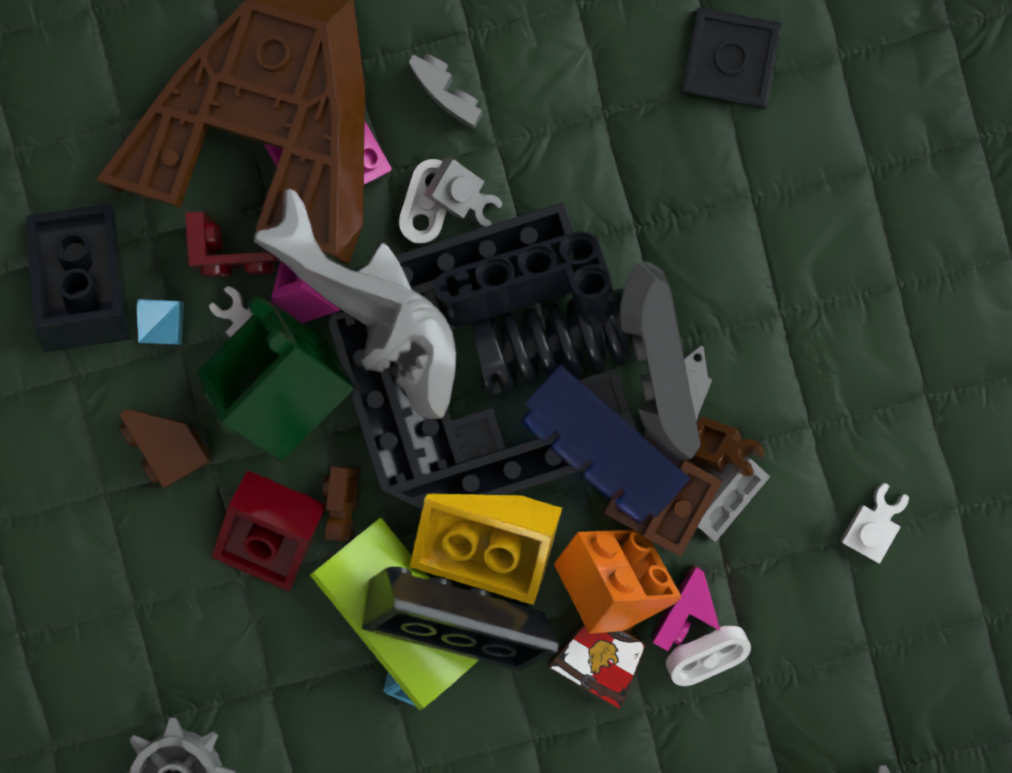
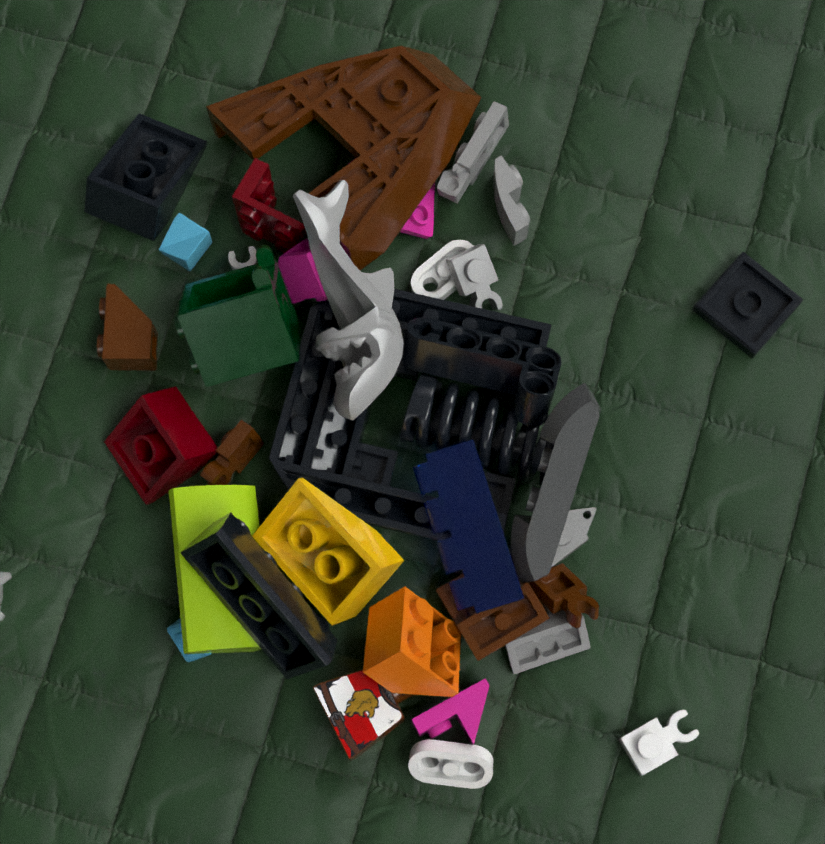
camera: 35 degrees right, 15 degrees down
none -> light grey hinge [437,101,509,204]

